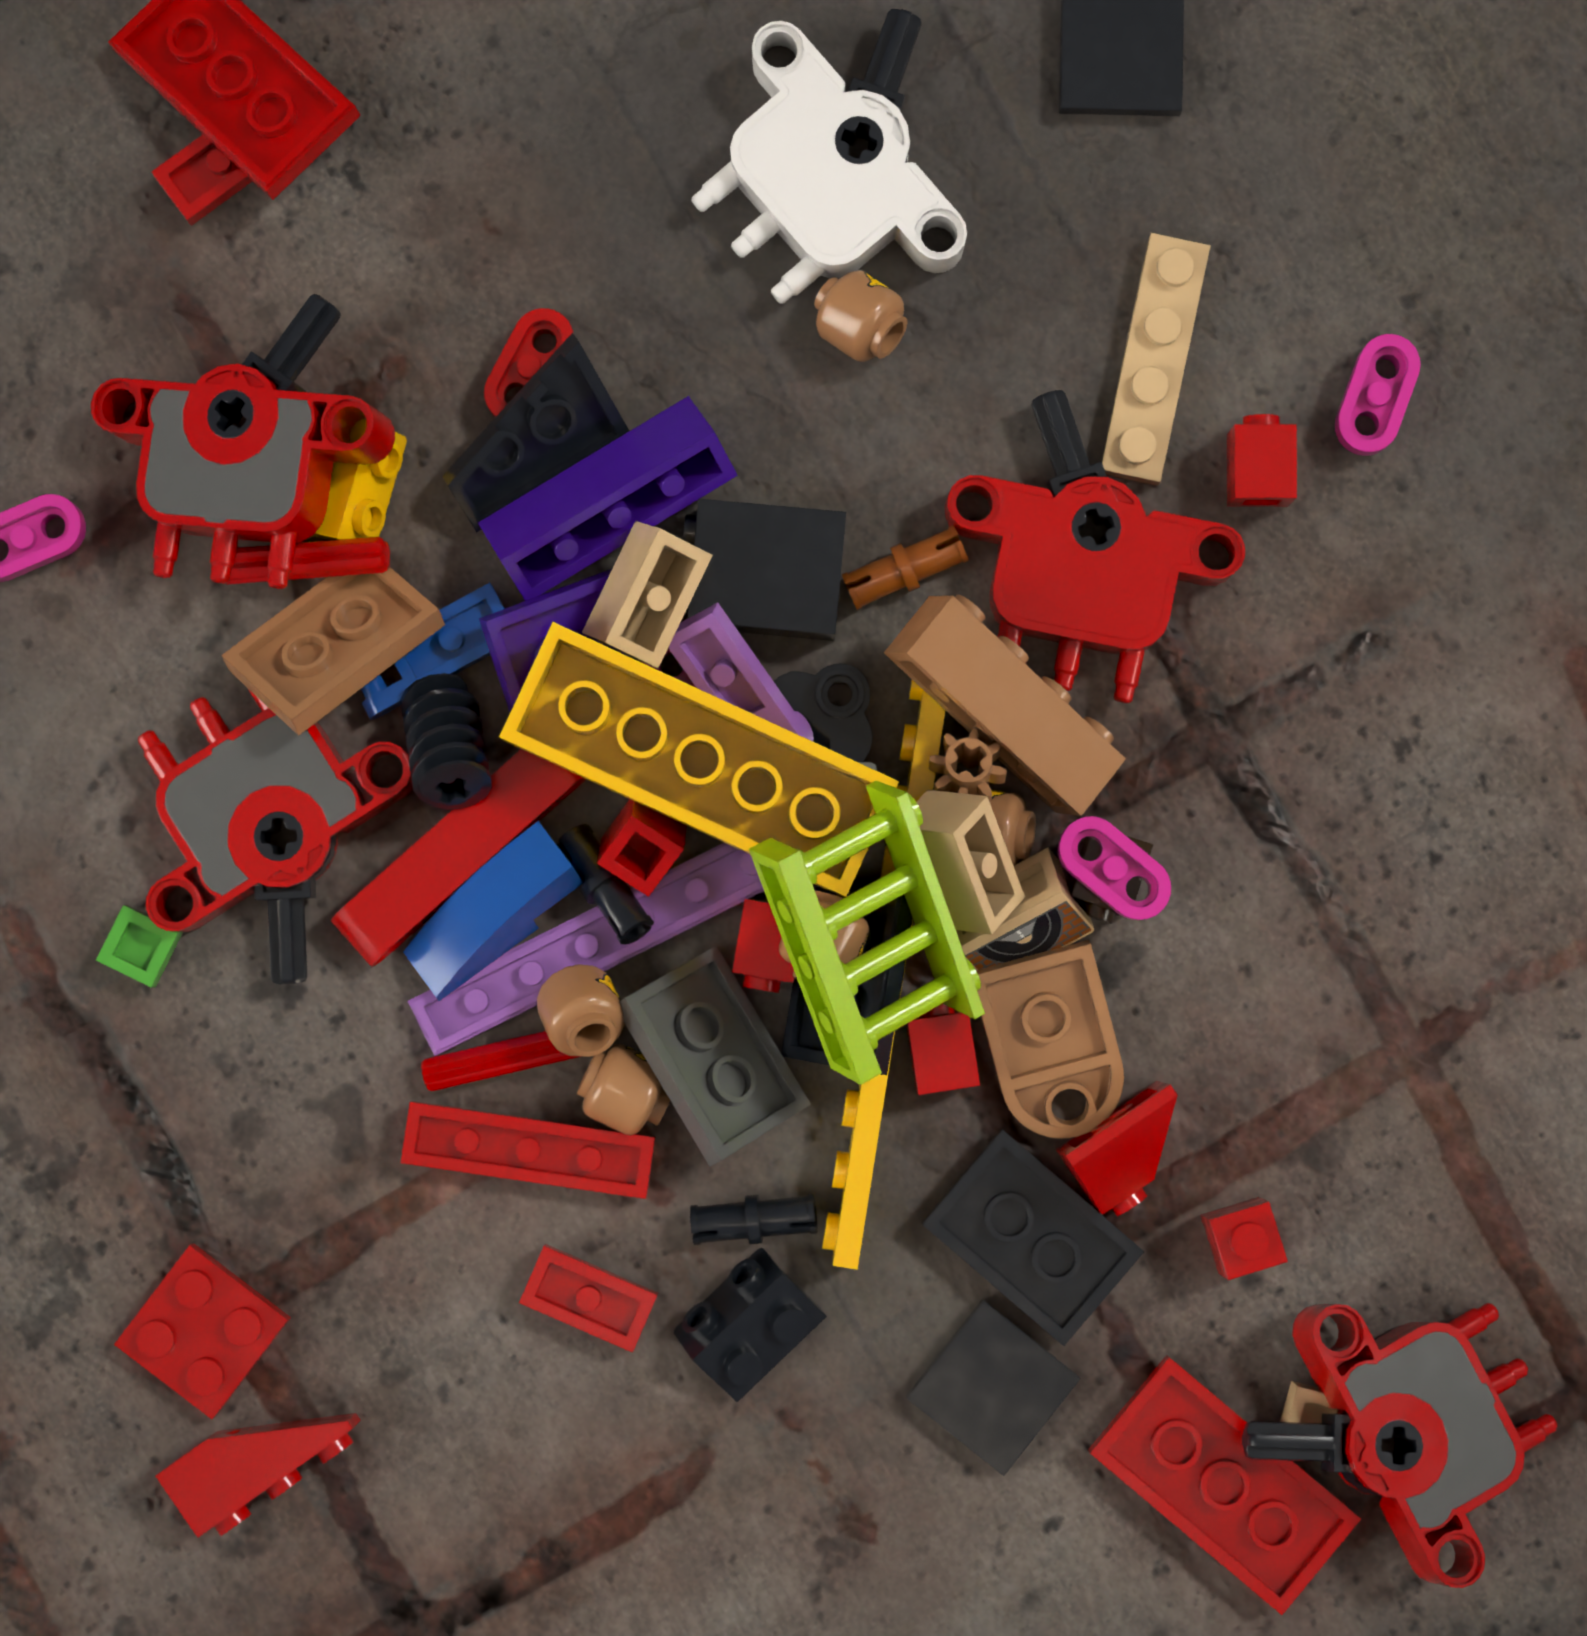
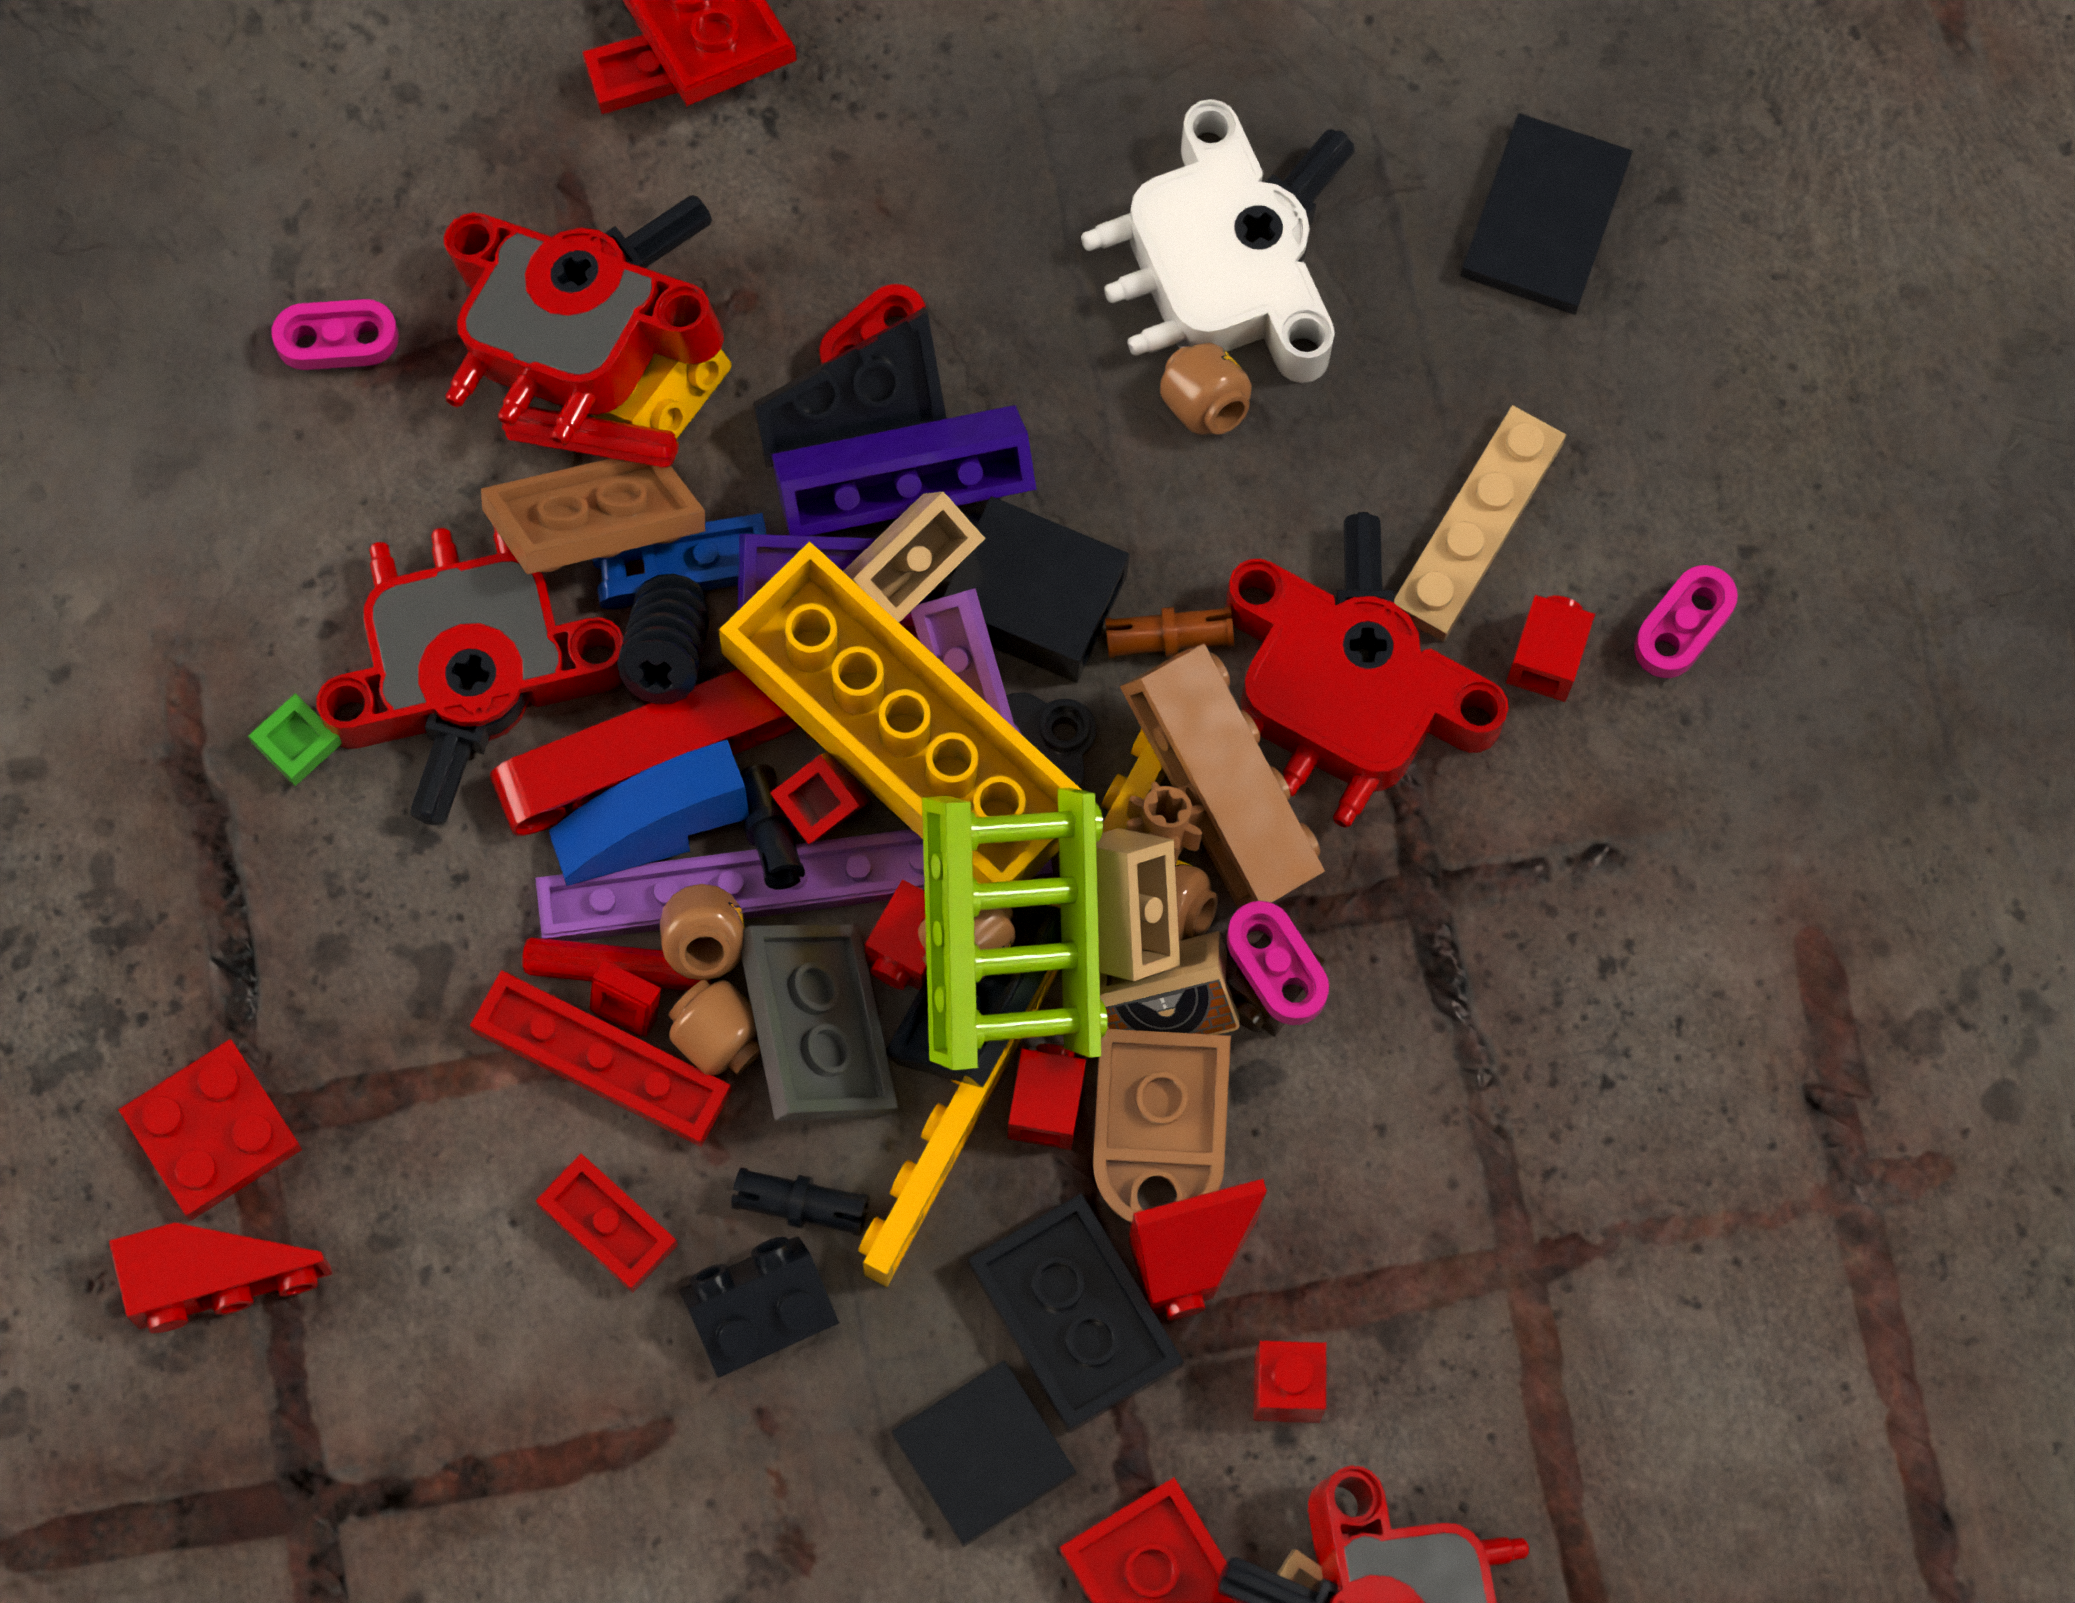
camera: 15 degrees right, 15 degrees down
none -> red tile [589,960,661,1037]

